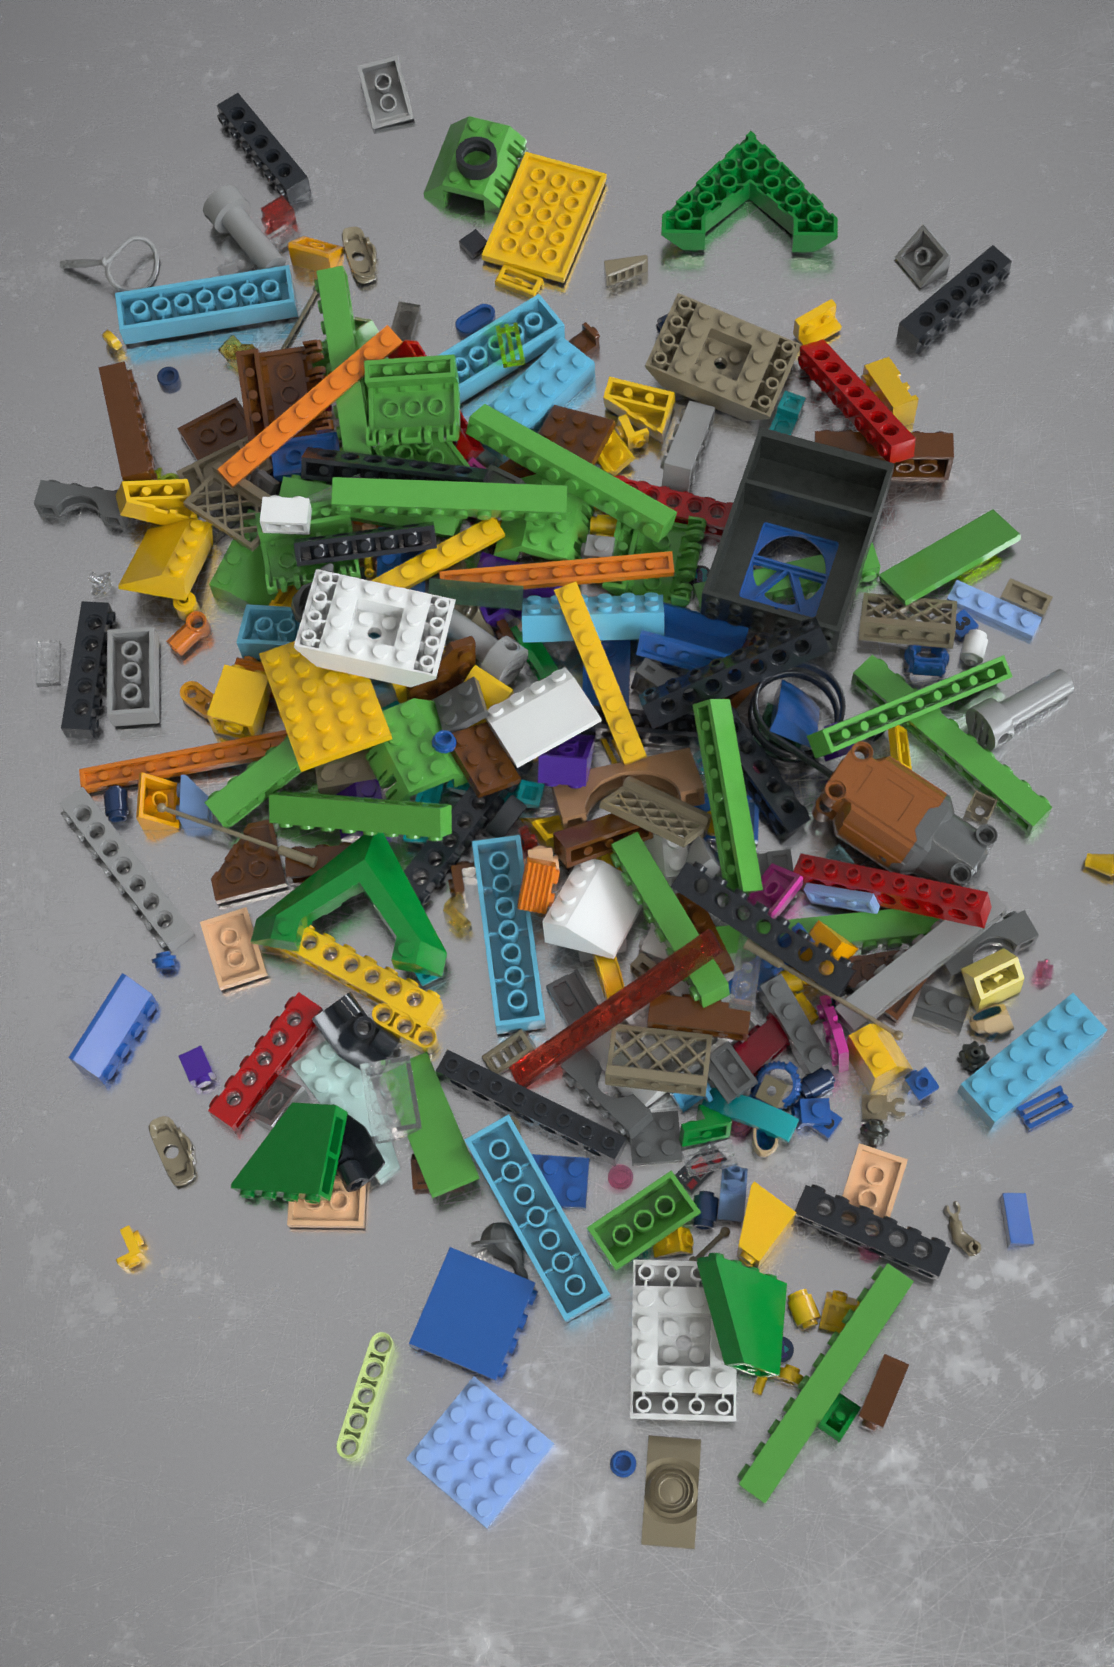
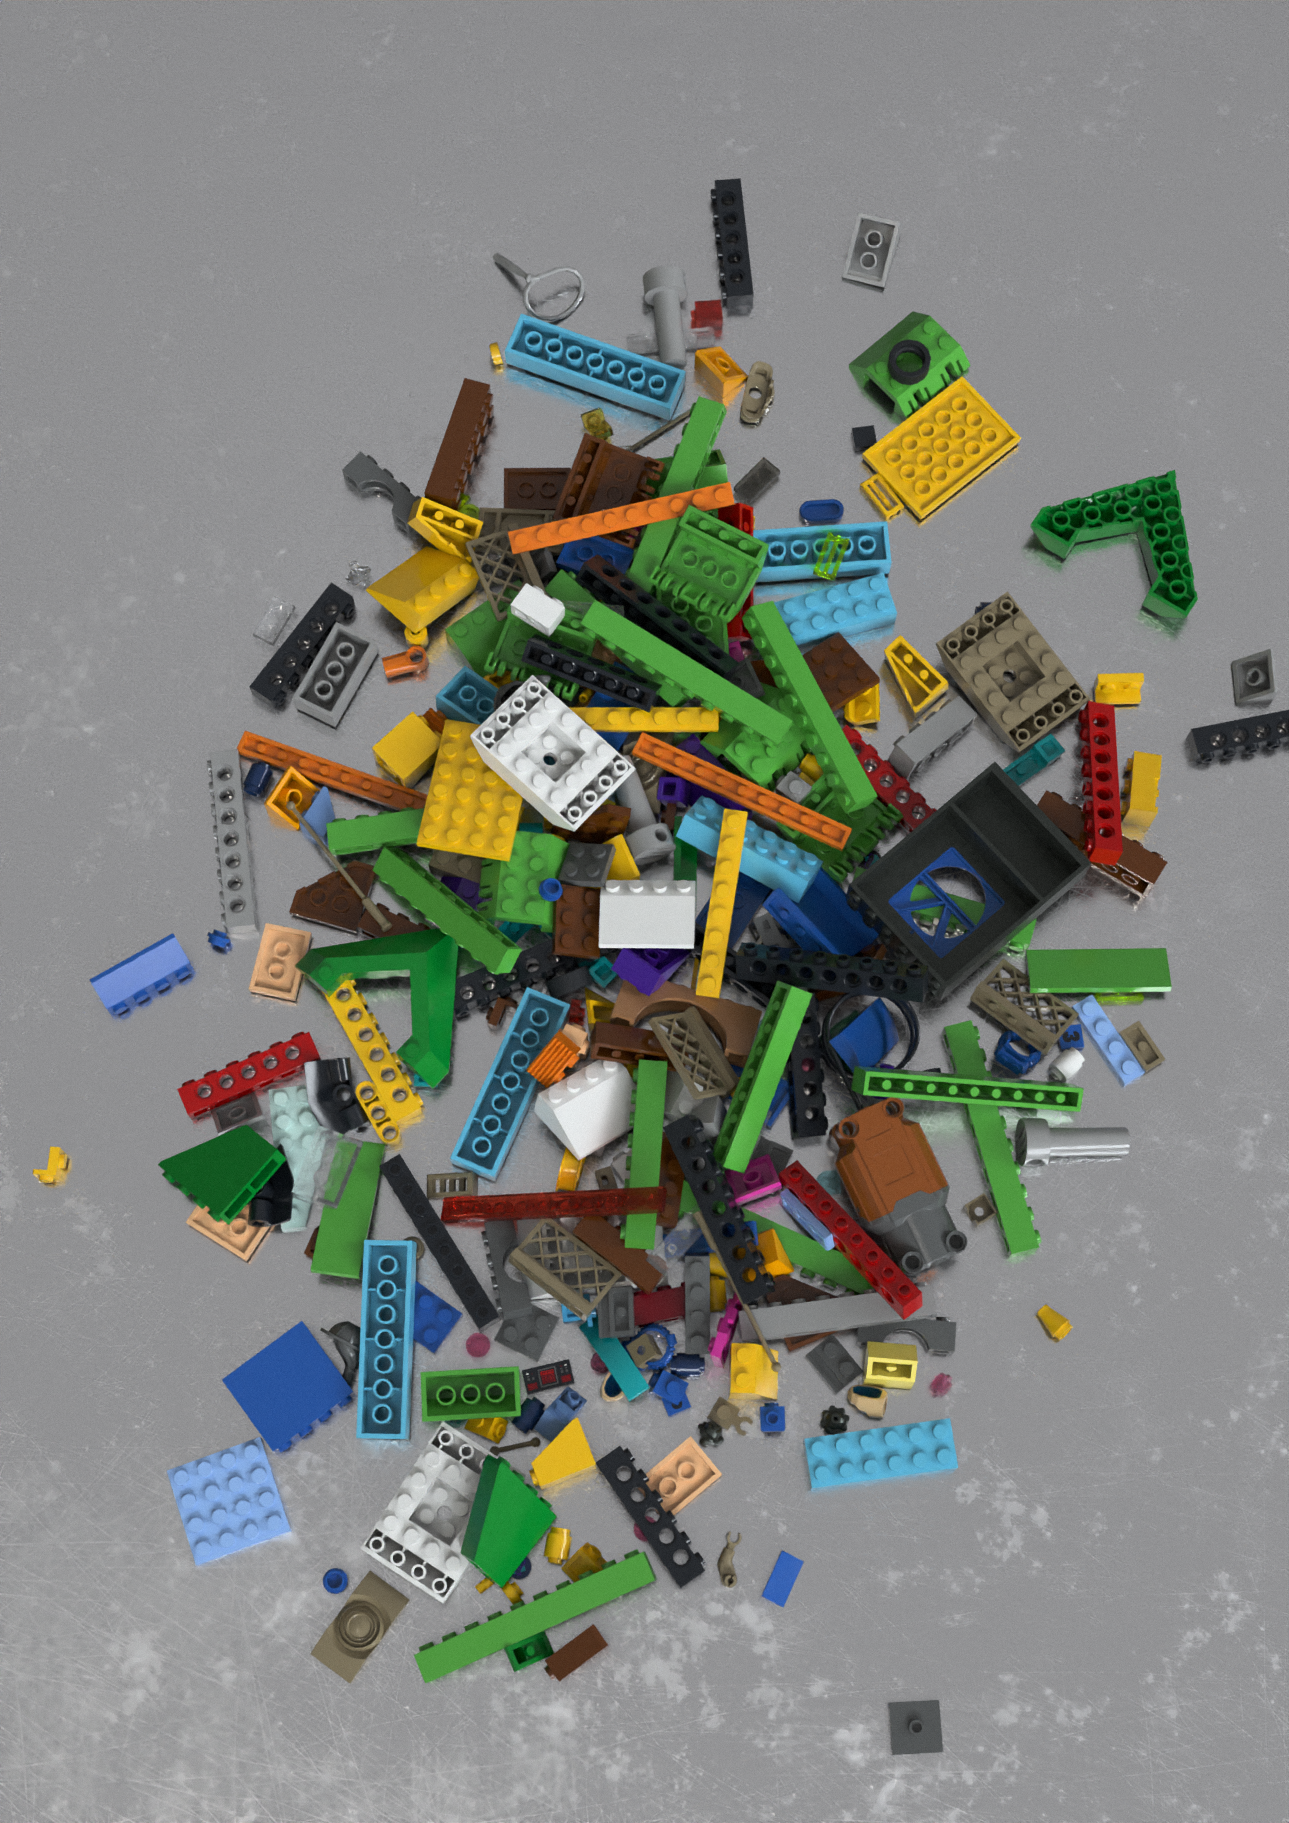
camera: 25 degrees right, 5 degrees up
dark tan piece [148,1116,194,1186] -> none
dark blue tile [157,367,180,390] -> none
dark purple brick [178,1046,216,1088] -> none
light orange plate [180,681,214,719] -> none
yellowish green beam [336,1332,395,1462] -> none
clear green plate [428,578,524,611] -> none
clear yellow bracket [443,893,472,936] -> none
dark grey plate [546,969,601,1029] -> none
reddish brown bracket [569,322,600,356] -> none
dark tan slope [604,255,648,286] -> none
yellow bracket [616,414,649,450] -> none
green slope [679,1104,732,1147] -> none
clear tile [682,1139,738,1177] -> none
yellow tile [888,725,912,770] -> none
blue tile [1016,1085,1074,1131] -> none

